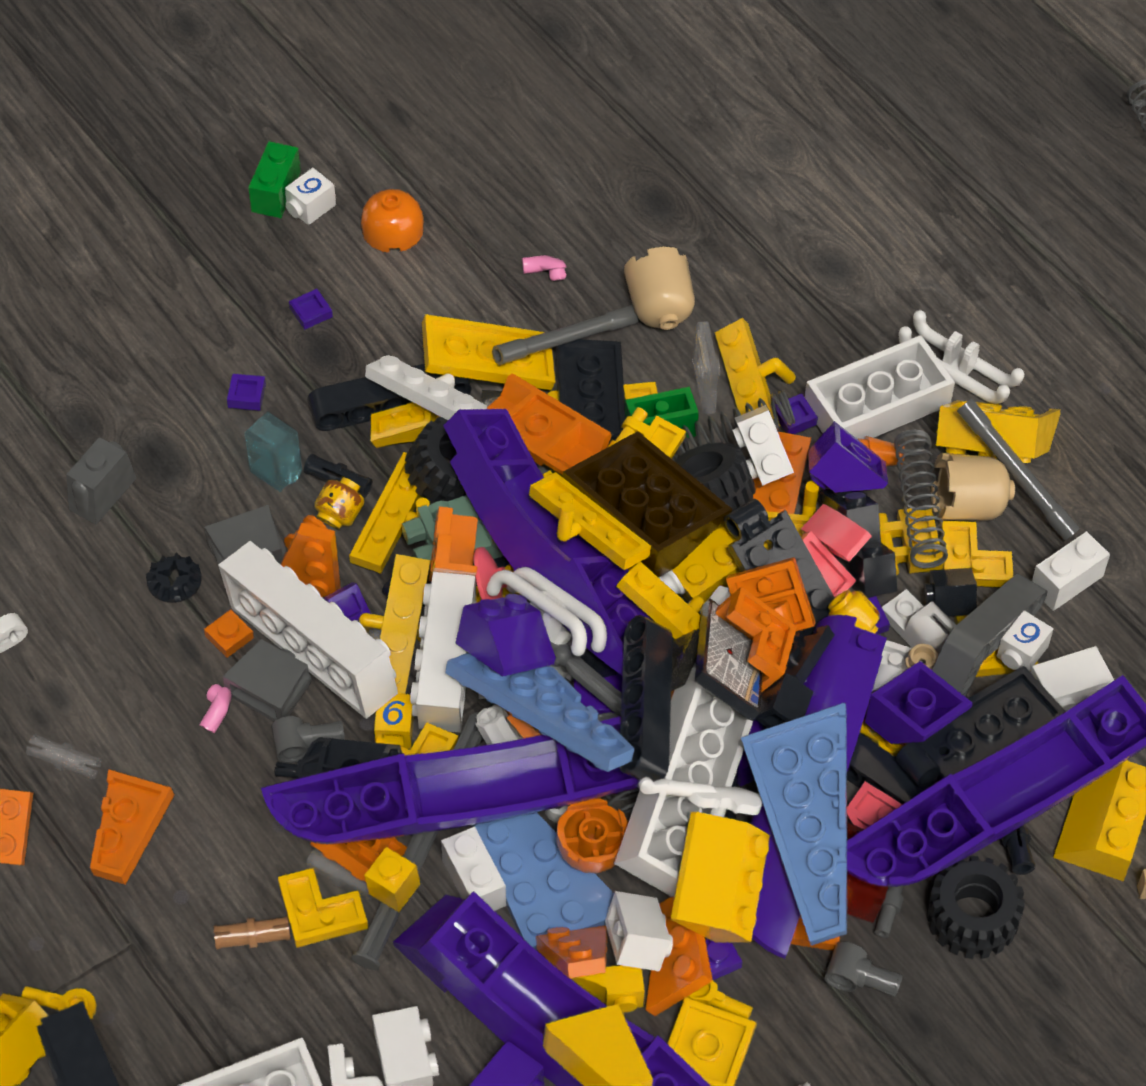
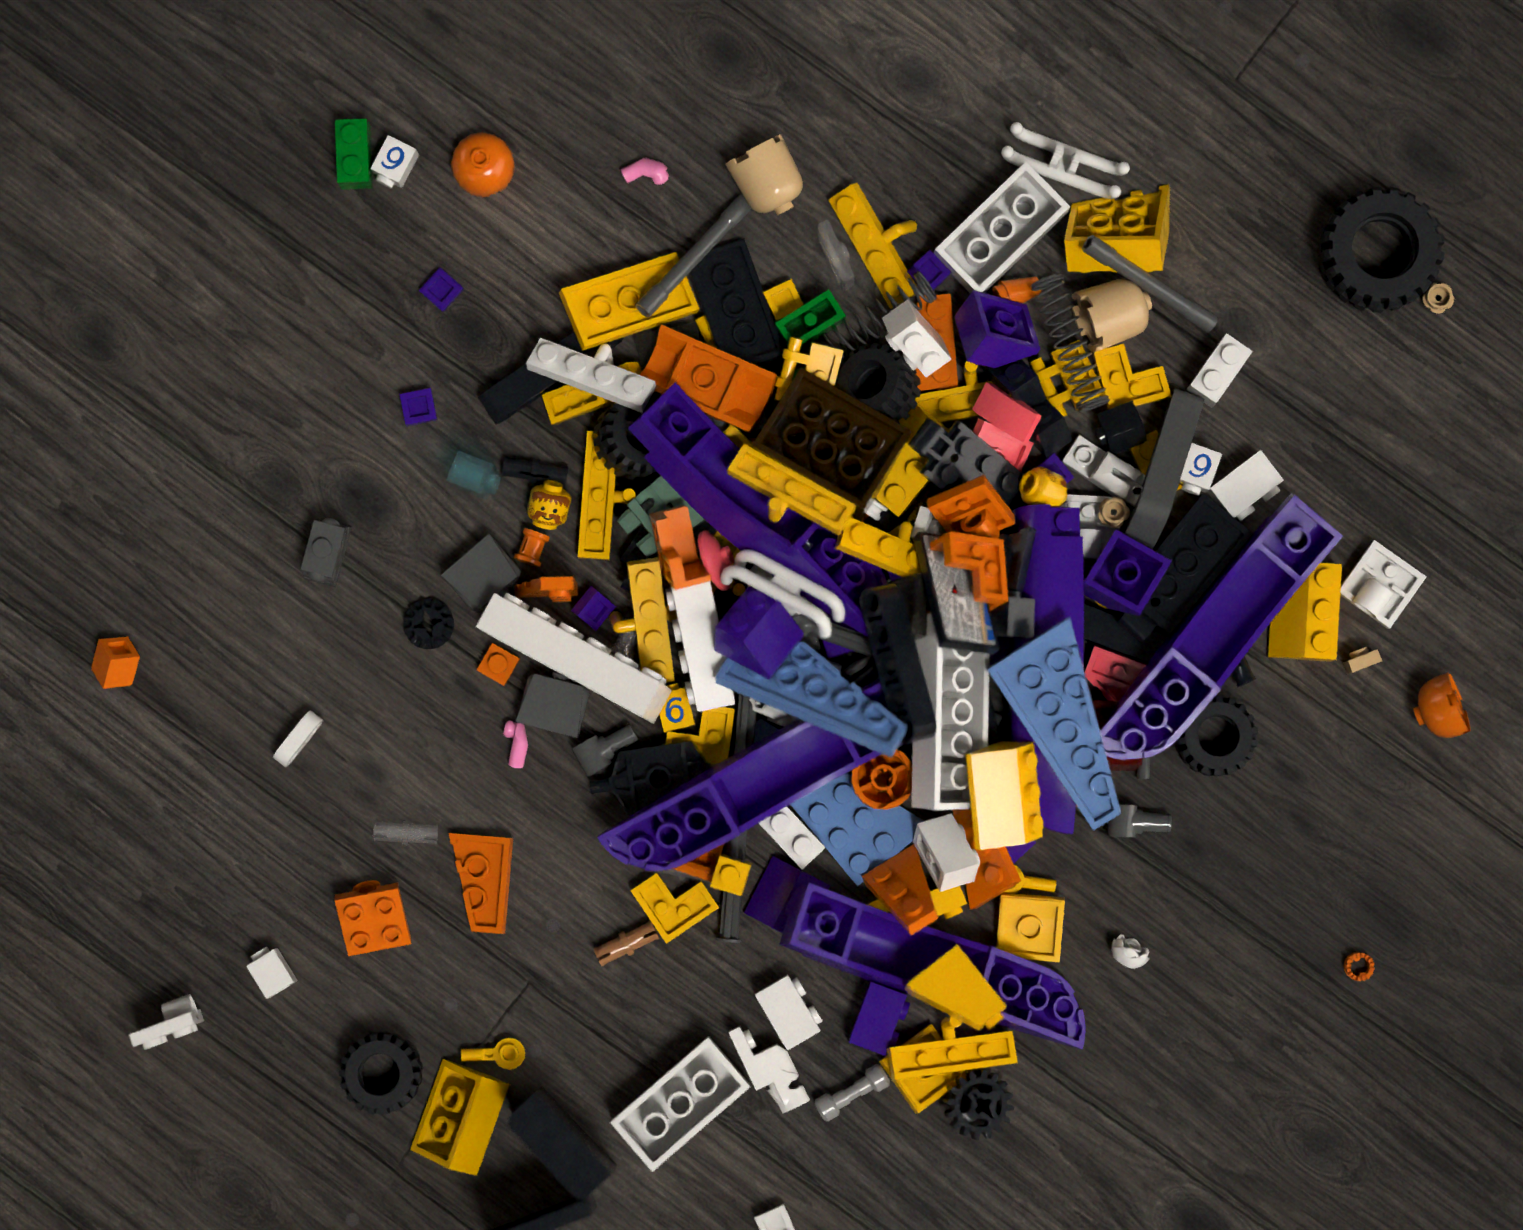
camera: 15 degrees left, 30 degrees up
white piece [639,777,762,817] -> none

